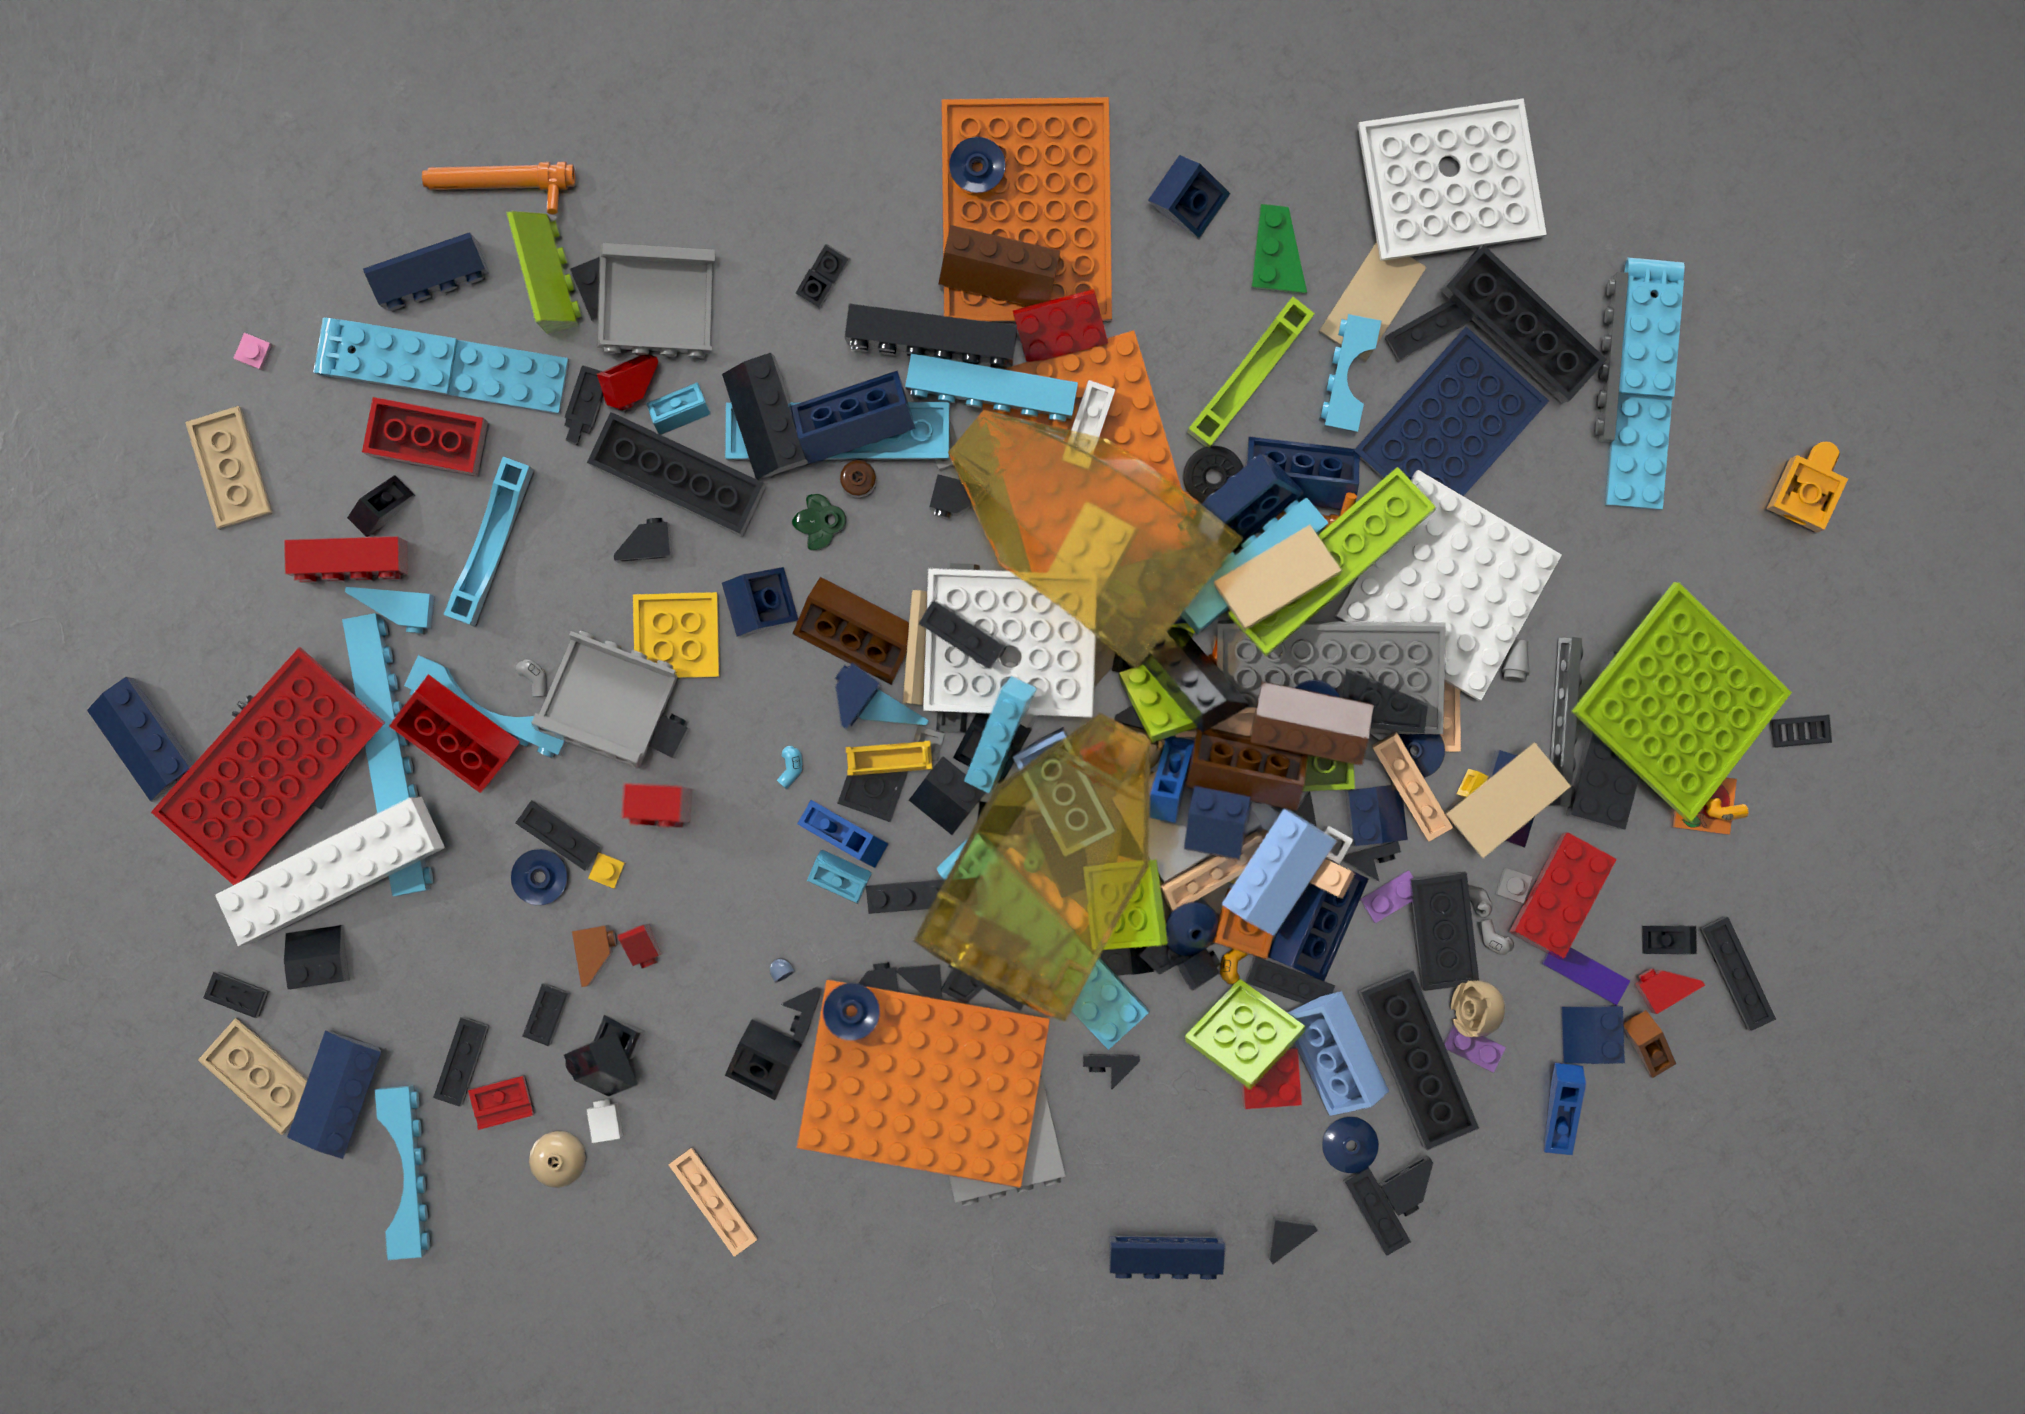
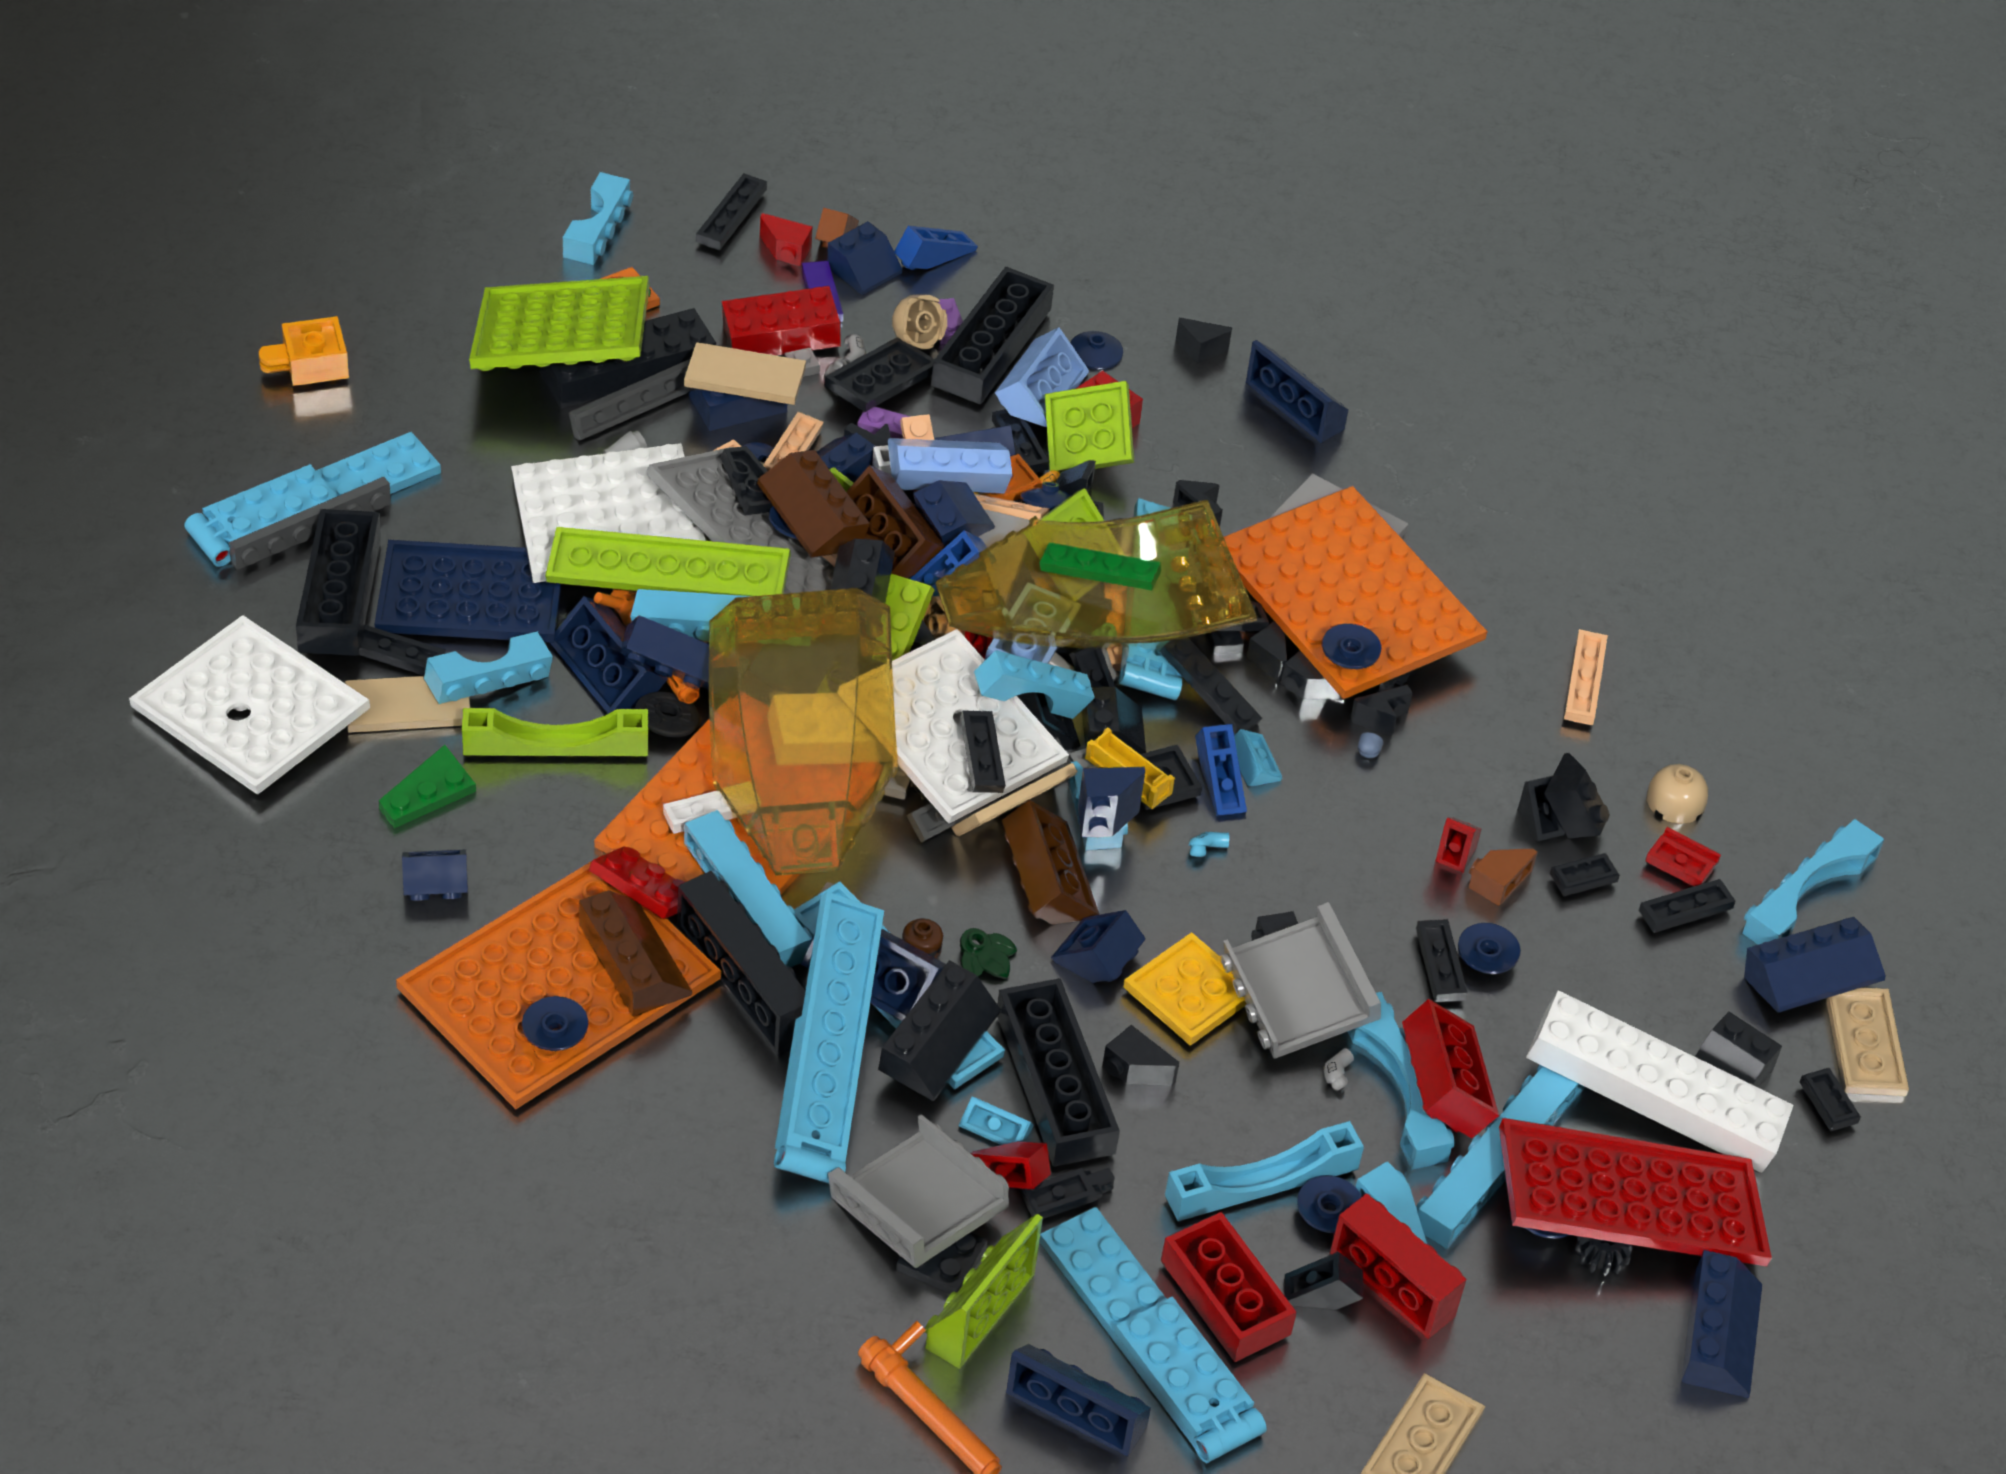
camera: 140 degrees left, 40 degrees down
white brick [587,1099,623,1143] -> none
yellow plate [588,852,626,889] -> none
red brick [622,783,692,828] -> none
black slope [725,1020,802,1100] -> none
black slope [796,244,851,307] -> none
black slope [929,474,992,519] -> none
tan tile [1214,525,1341,630] -> none
black plate [1344,1167,1411,1256] -> none
black slope [1379,1156,1433,1217] -> none
yellow plate [1457,769,1489,798] -> none
black slope [1643,925,1697,954] -> none
light orange arm [1706,798,1748,821] -> none
black slope [1772,714,1832,748] -> none
none -> medium azure arch [563,172,633,265]
none -> medium azure hinge [774,892,884,1184]
none -> green plate [1039,542,1162,591]
none -> dark blue dish [1297,1176,1362,1233]

